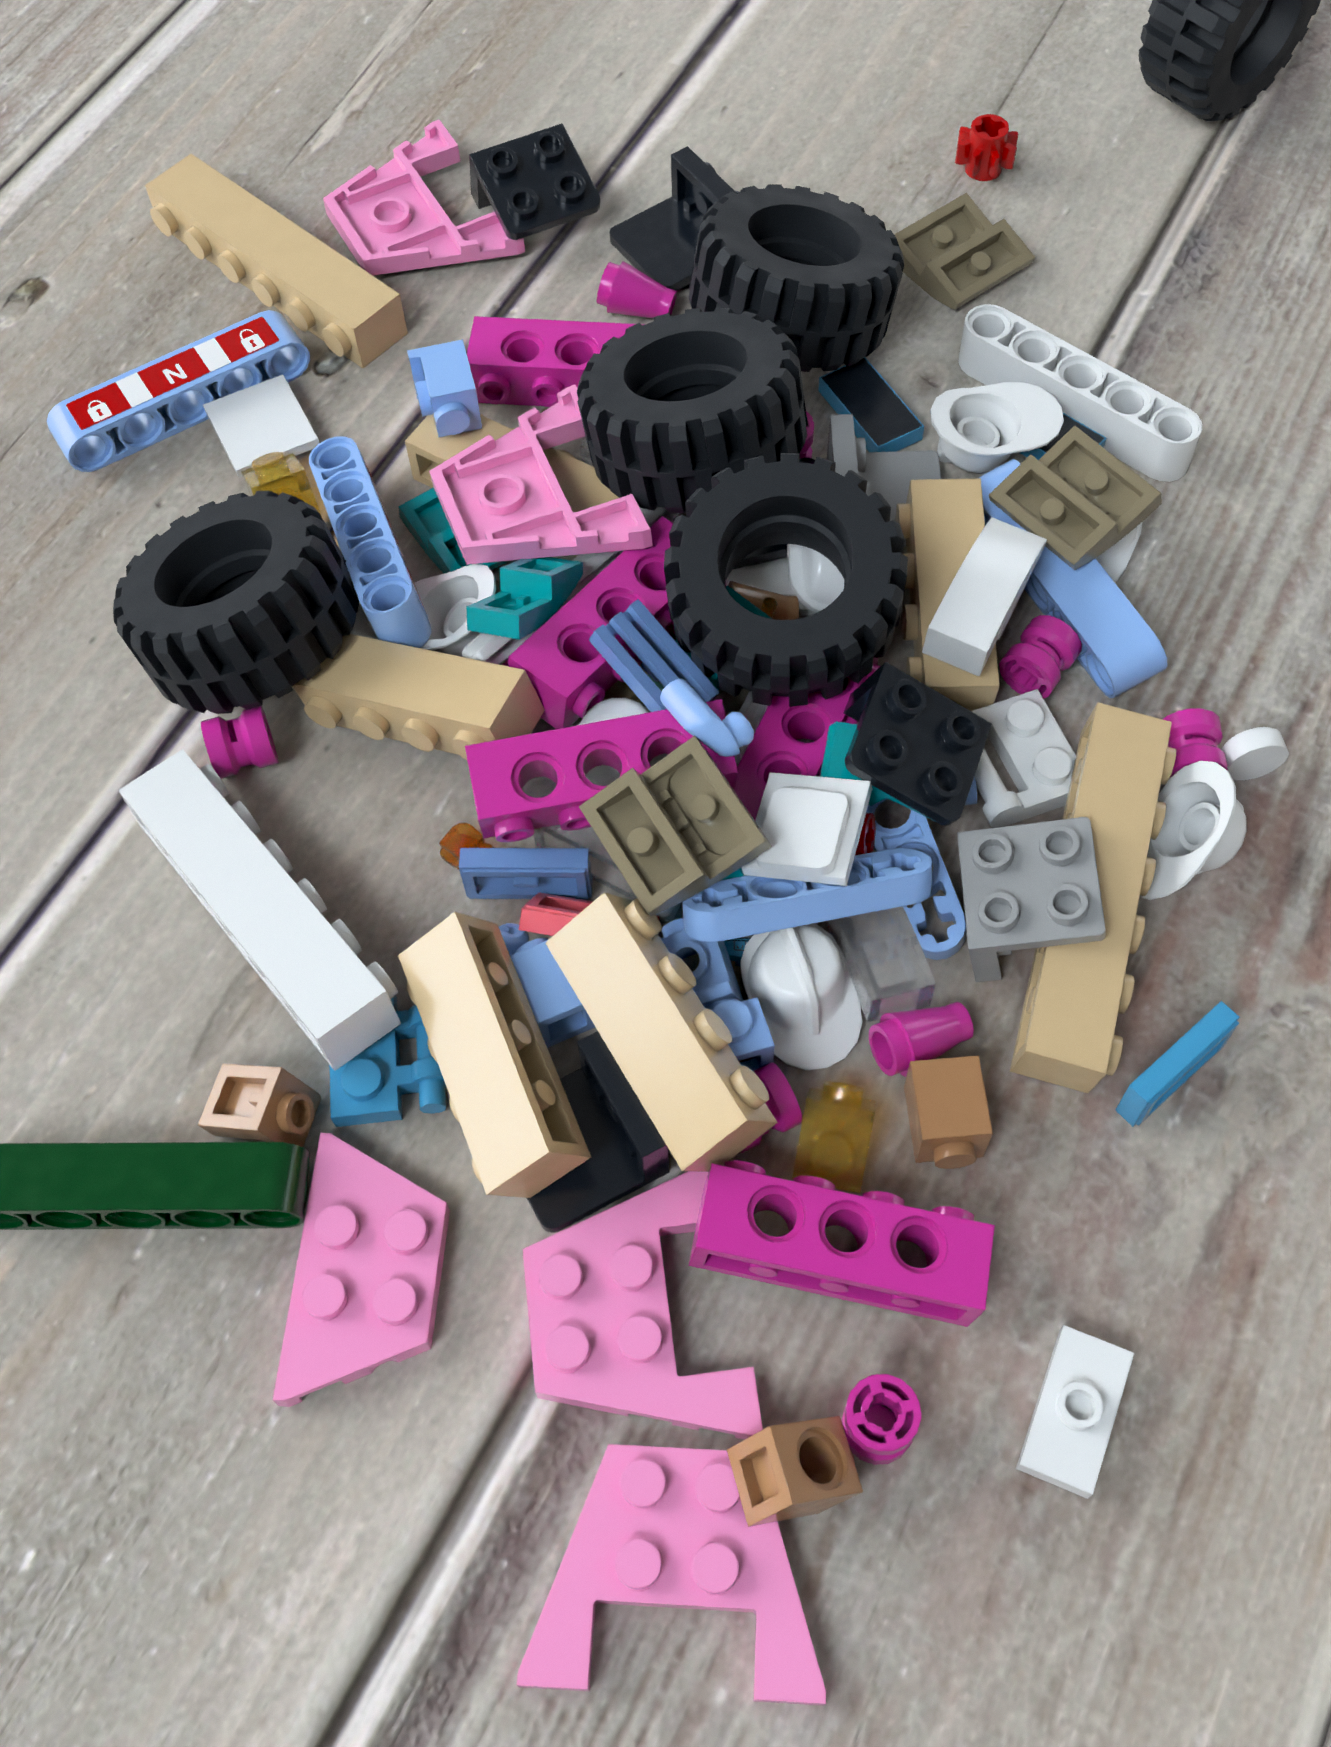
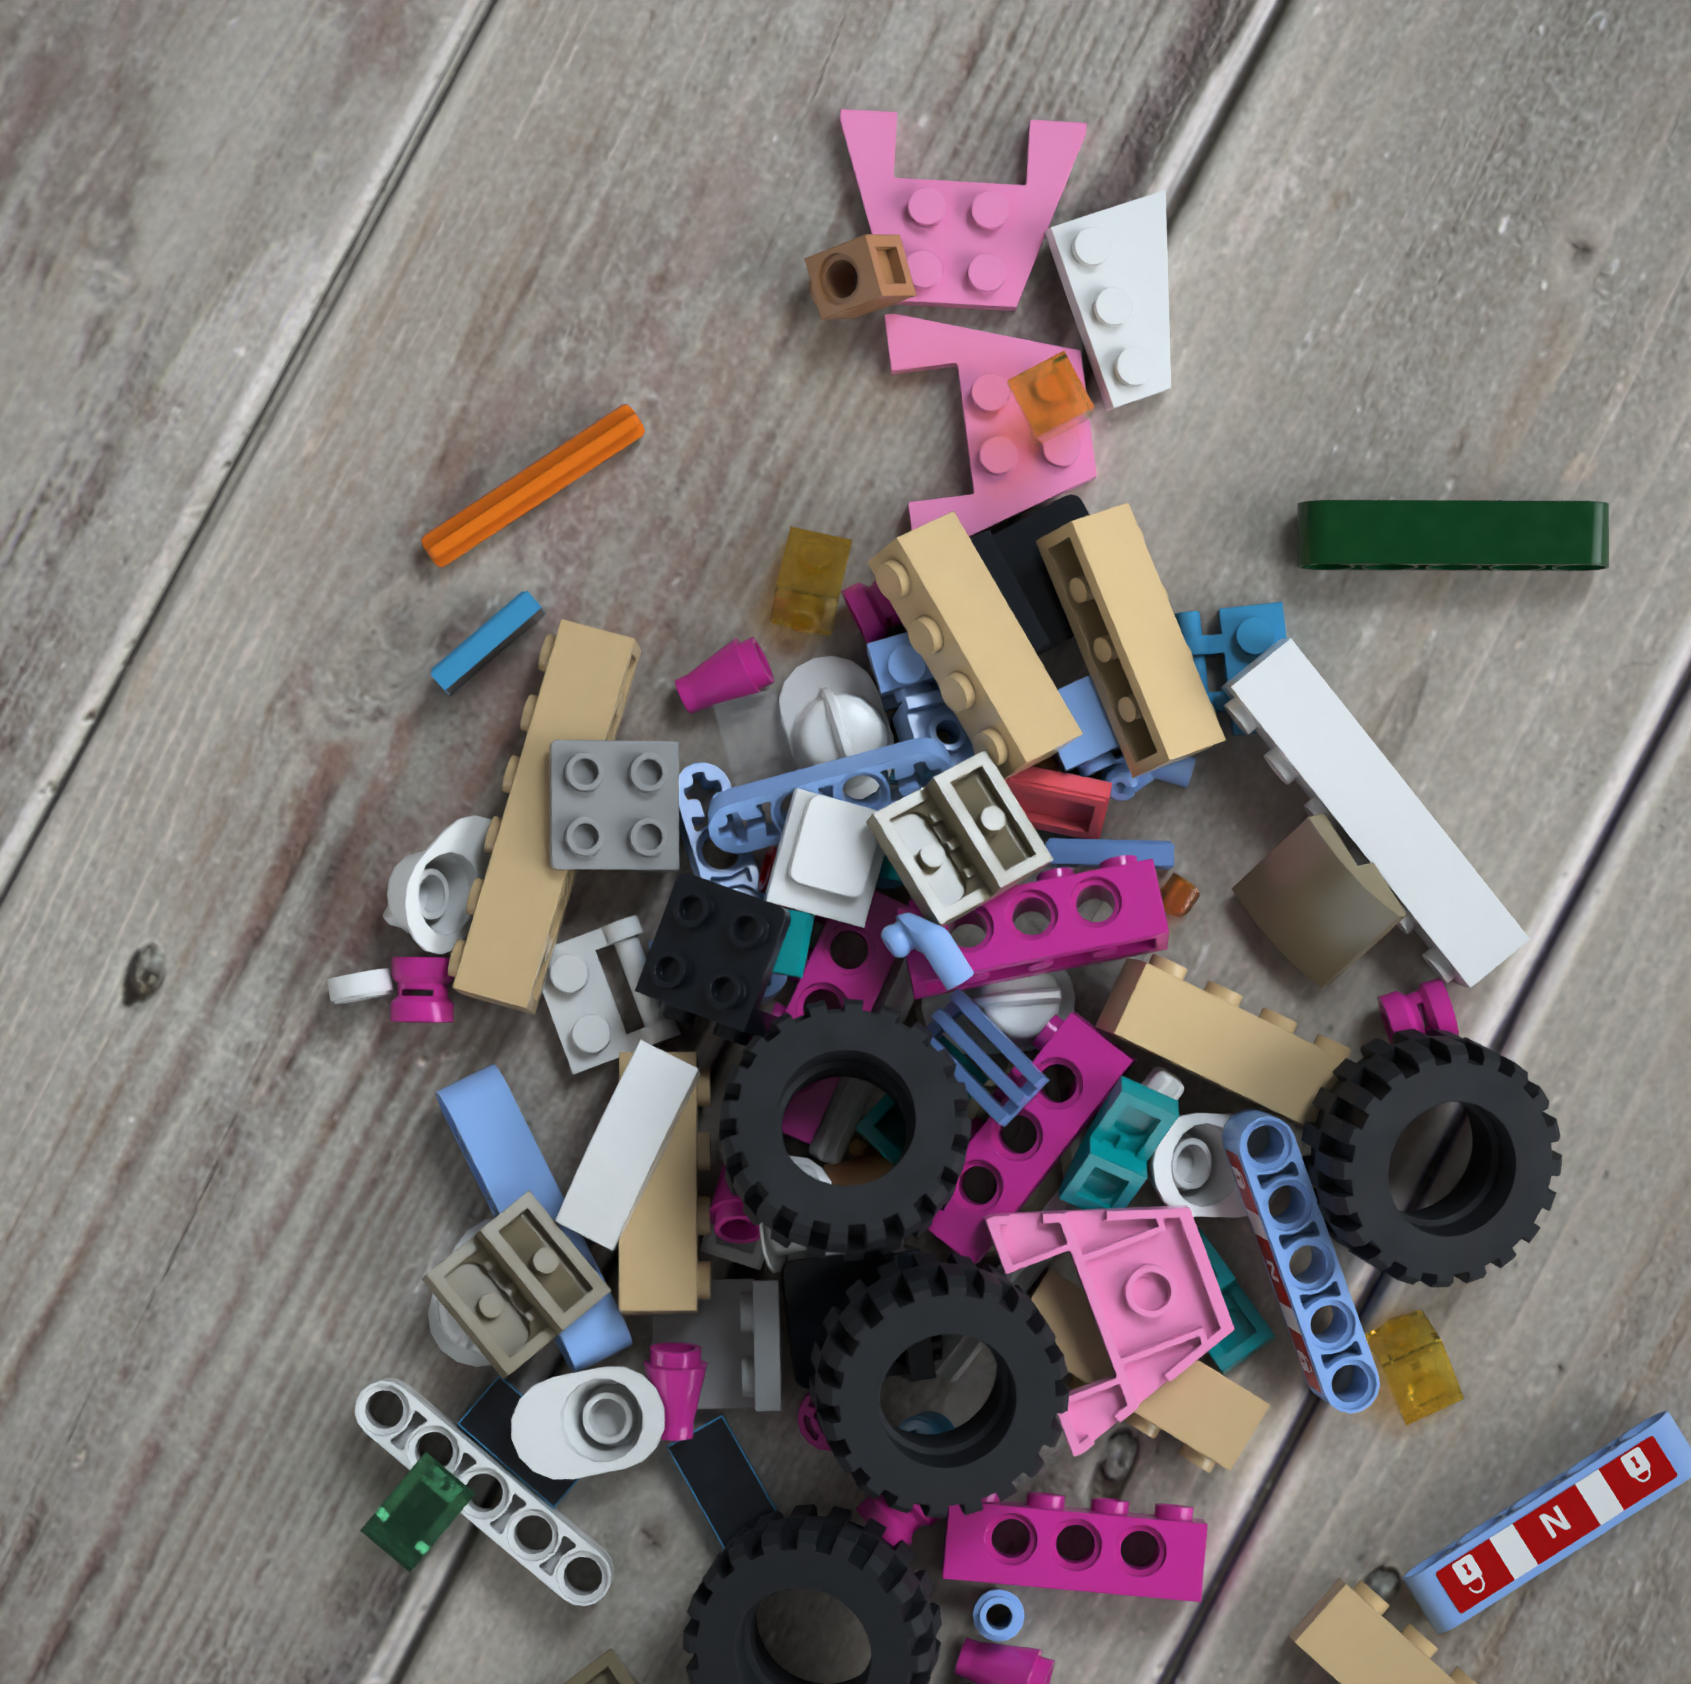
camera: 175 degrees right, 25 degrees up
medium nougat bracket [198,1064,321,1147] -> none
white piece [203,374,319,478] -> none
bright pink wing [273,1133,450,1407] -> none
light blue brick [407,339,482,437] -> none
dark pink brick [688,1160,995,1327] -> none
dark pink wheel [841,1374,922,1465] -> none
medium nougat brick [904,1055,993,1169] -> none
dark pink wheel [999,615,1082,699] -> none
white plate [1016,1325,1134,1499] -> none
none -> clear green slope [360,1452,476,1572]
none -> orange axle [421,404,645,568]
none -> dark pink cone [643,1342,708,1441]
none -> light blue pin [973,1588,1025,1642]
none -> clear yellow panel [1006,351,1094,447]
none -> white wing [1044,190,1171,411]
none -> dark tan slope [1232,813,1407,988]

